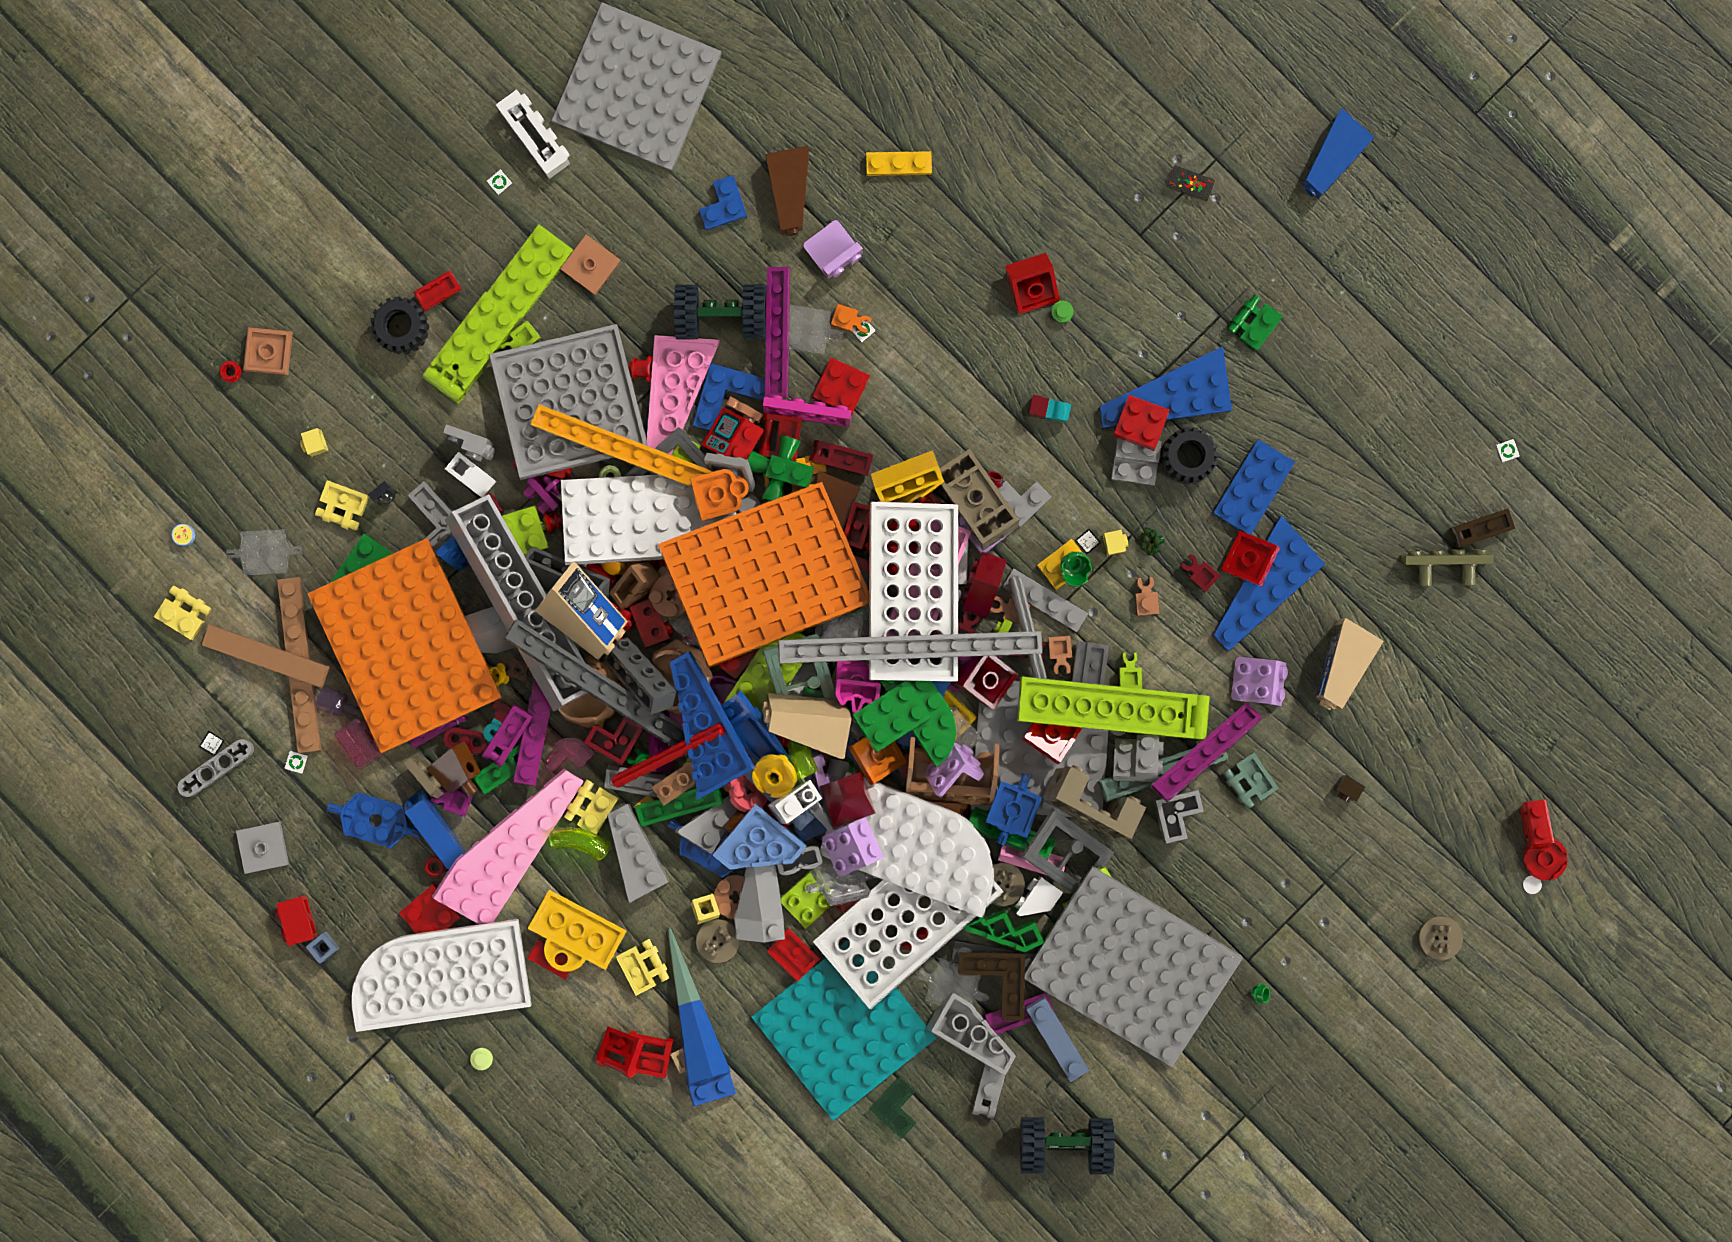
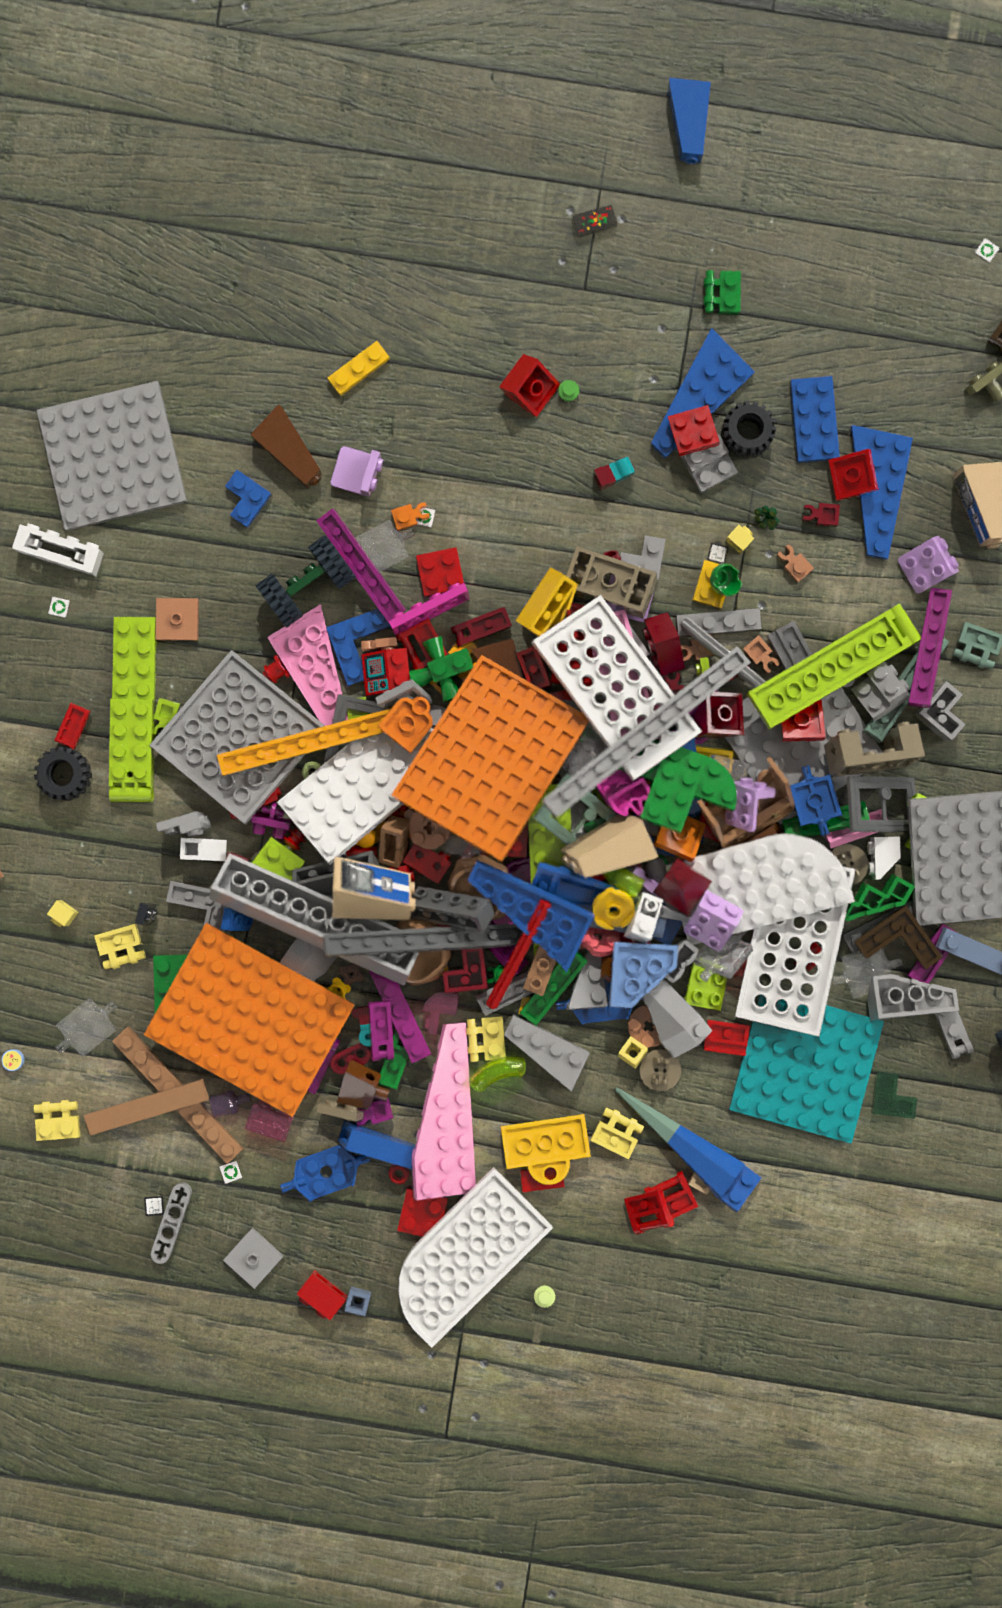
camera: 30 degrees left, 0 degrees up
lime plate [1119,653,1142,689] -> none

